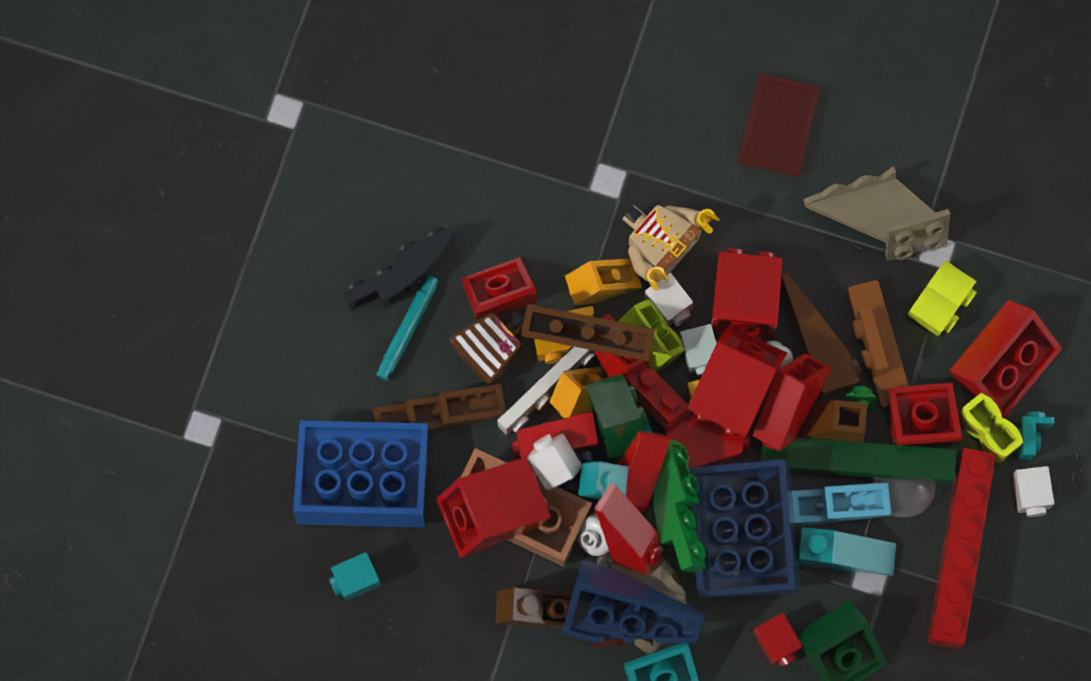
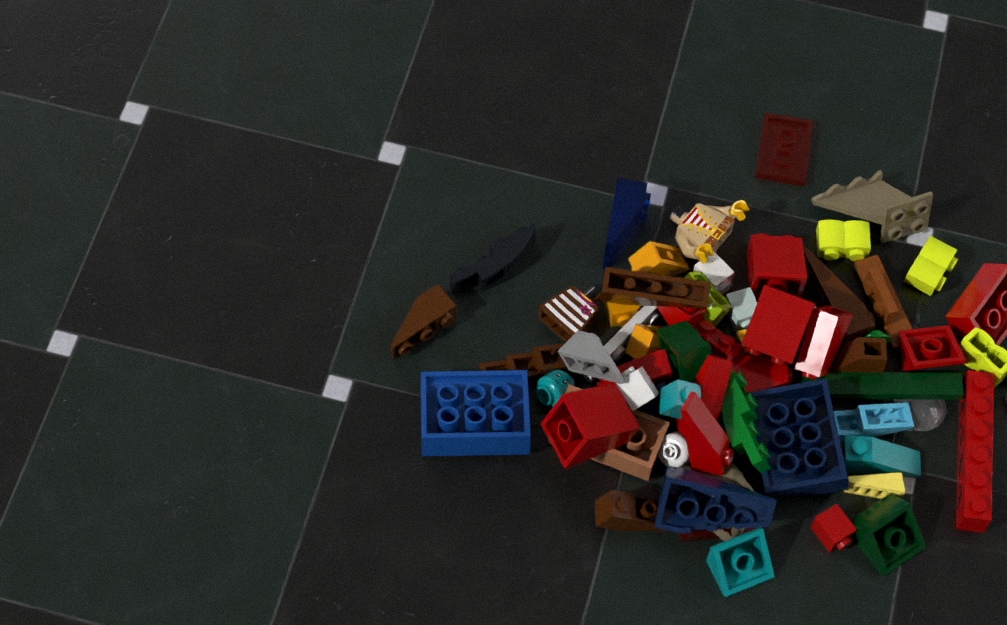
camera: 10 degrees left, 15 degrees down
teal brick [329,552,382,601] -> none
teal piece [376,275,439,381] -> none
red slope [461,257,537,321] -> none
none -> reddish brown slope [391,284,456,360]
none -> teal head [536,369,575,408]
none -> light grey slope [558,331,625,384]
none -> clear blue slope [603,178,651,269]
none -> neon yellow brick [816,220,871,261]
none -> light yellow slope [844,472,905,499]

